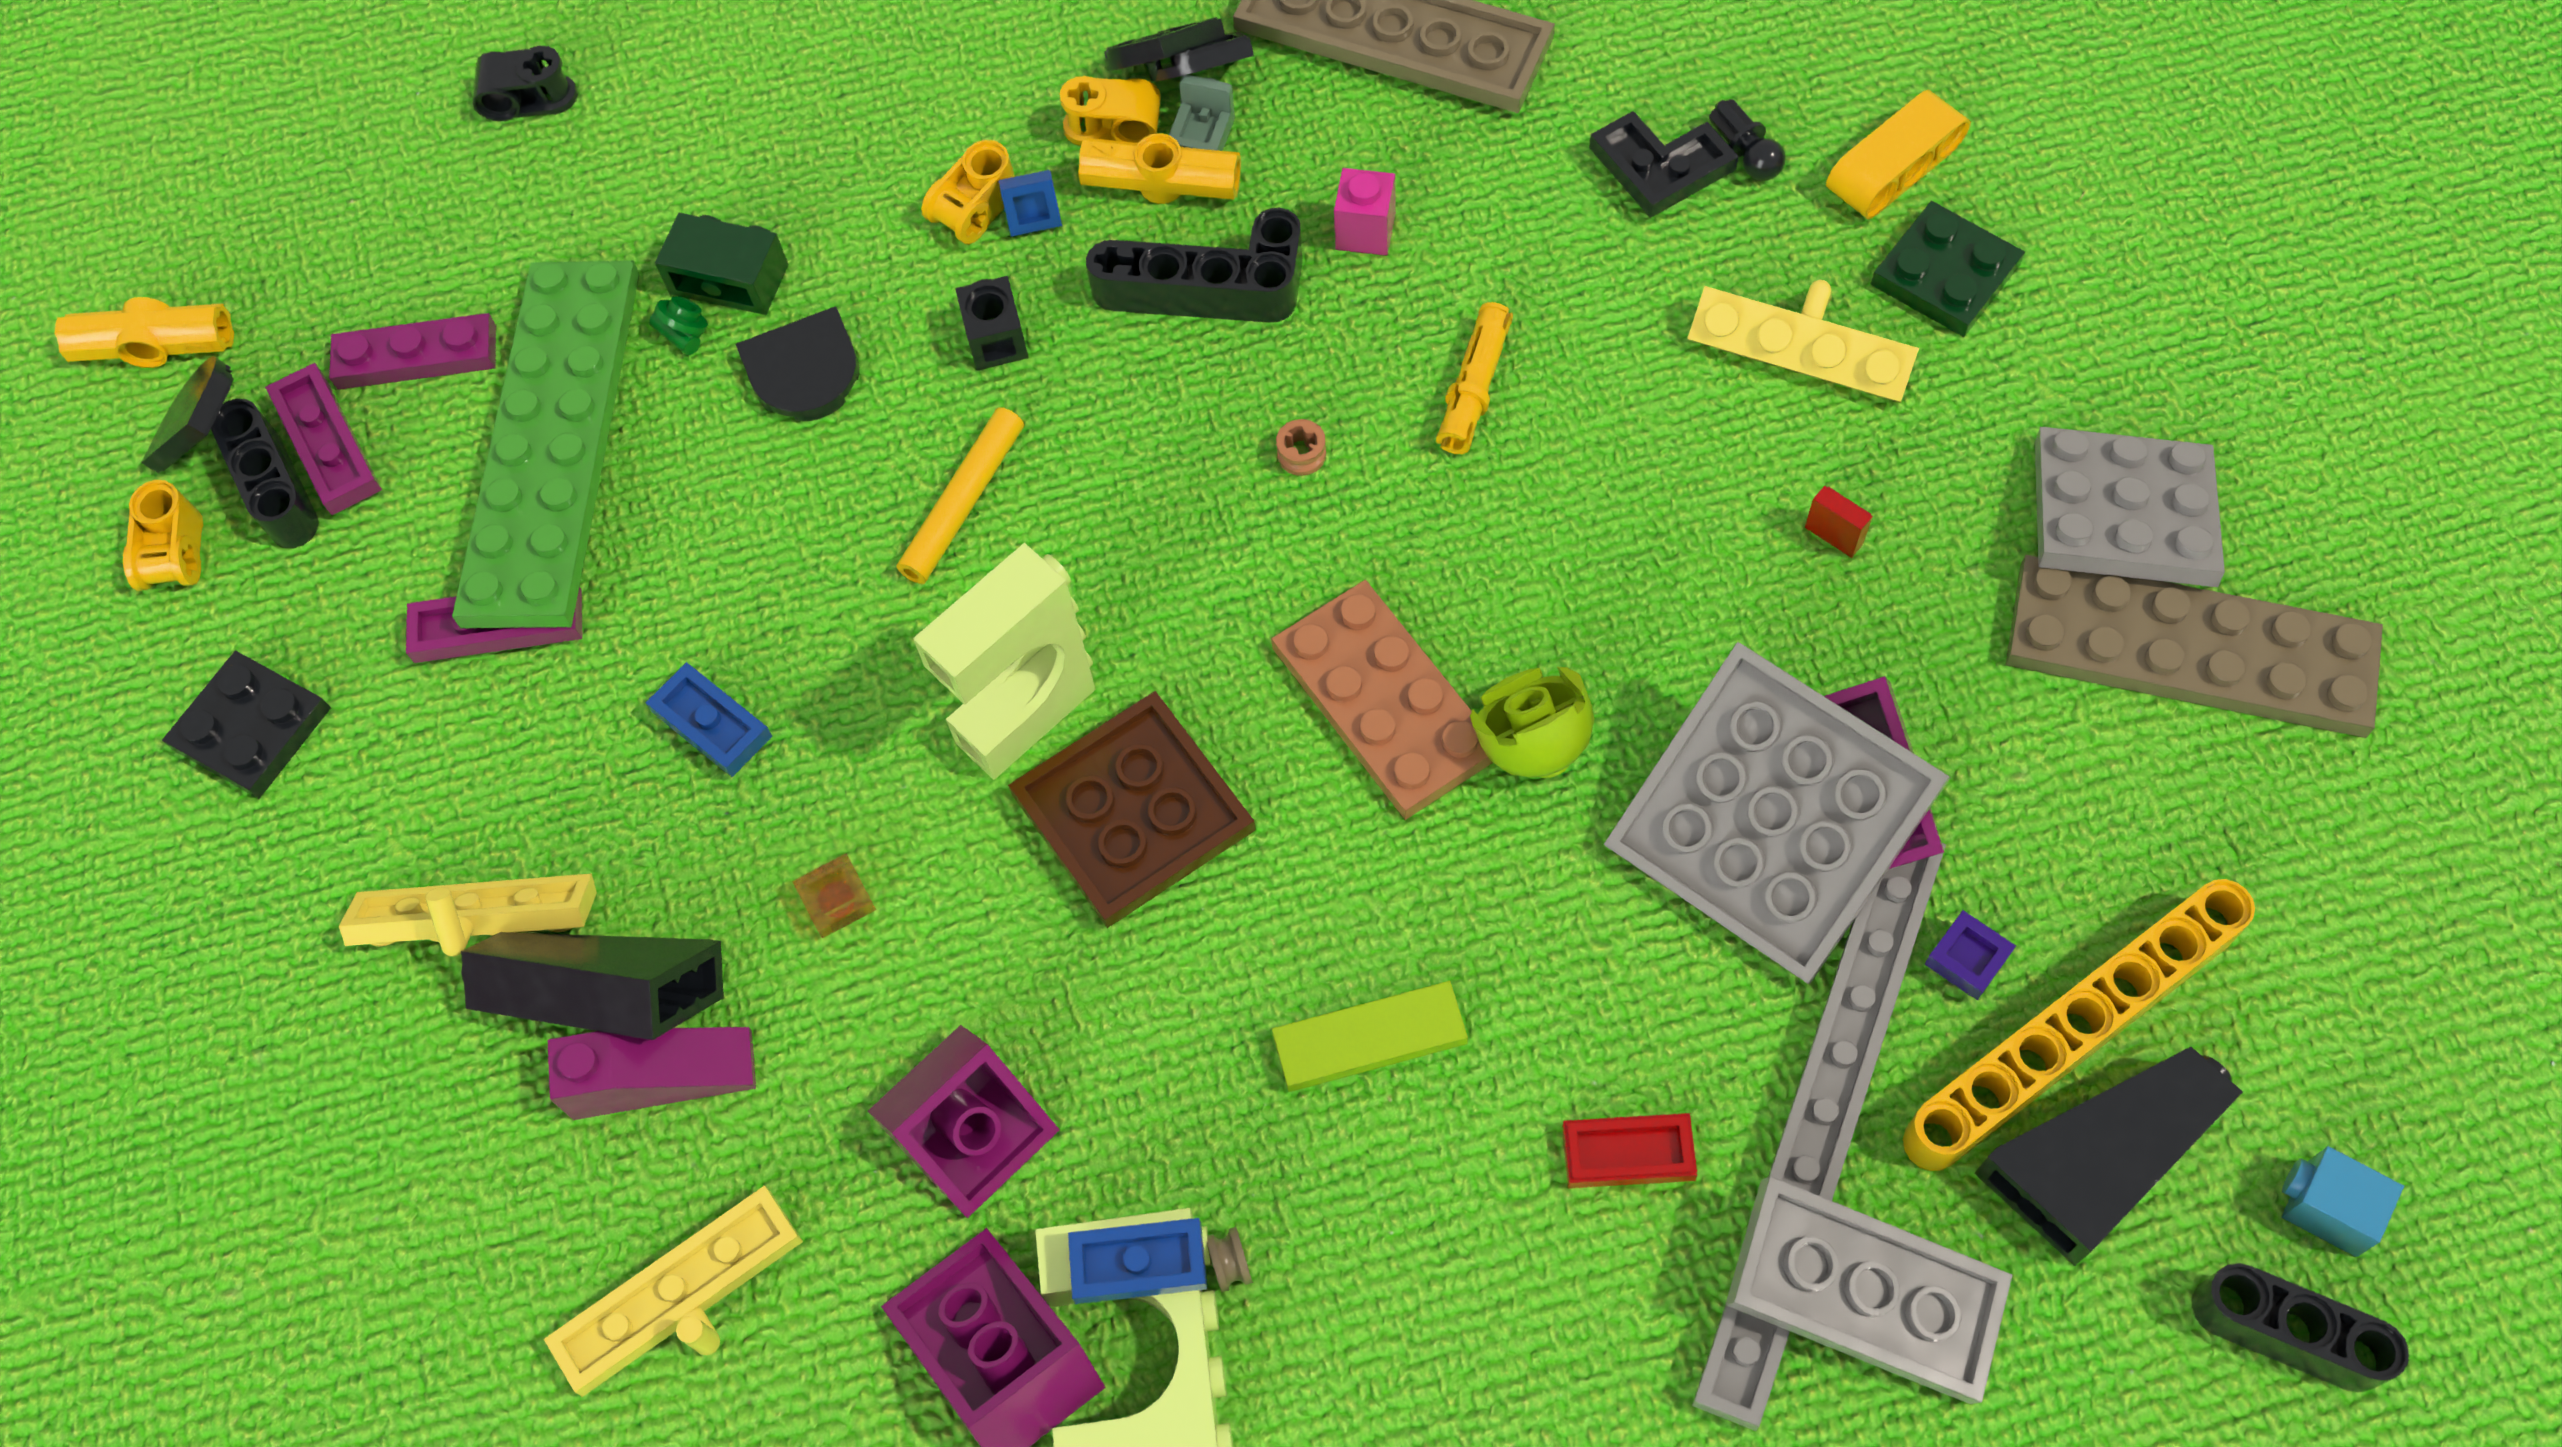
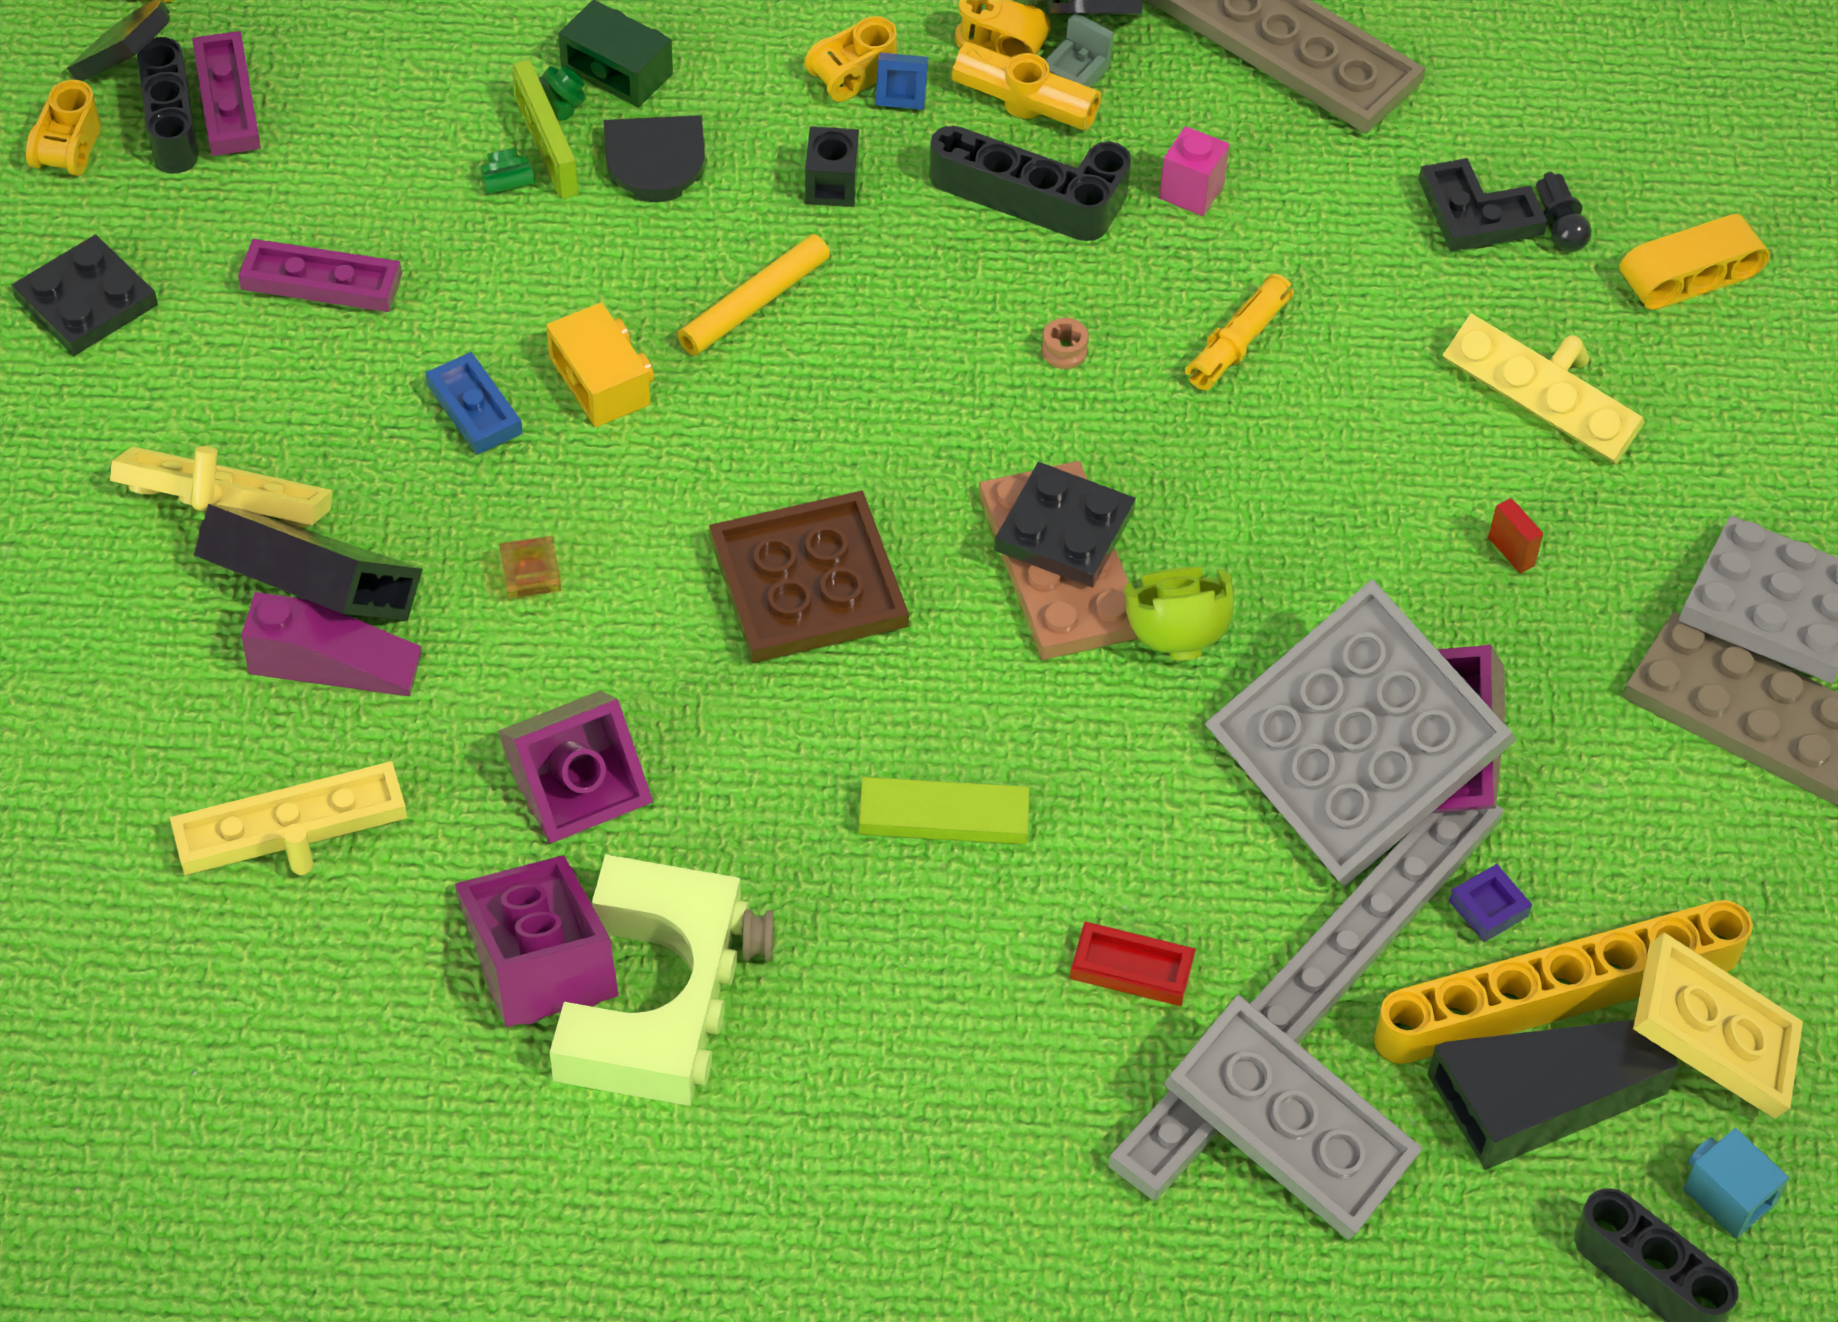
camera: 10 degrees right, 10 degrees down
magenta plate [329,313,496,390] -> none
bright green plate [452,260,639,628] -> none
yellowish green arch [913,543,1096,780] -> none
blue plate [1068,1218,1207,1304] -> none
dark green plate [1870,201,2025,337] -> none
none -> green plate [479,147,535,195]
none -> lime tile [512,59,578,199]
none -> yellow brick [546,302,654,428]
none -> black plate [994,462,1136,588]
none -> light yellow plate [1633,932,1803,1119]

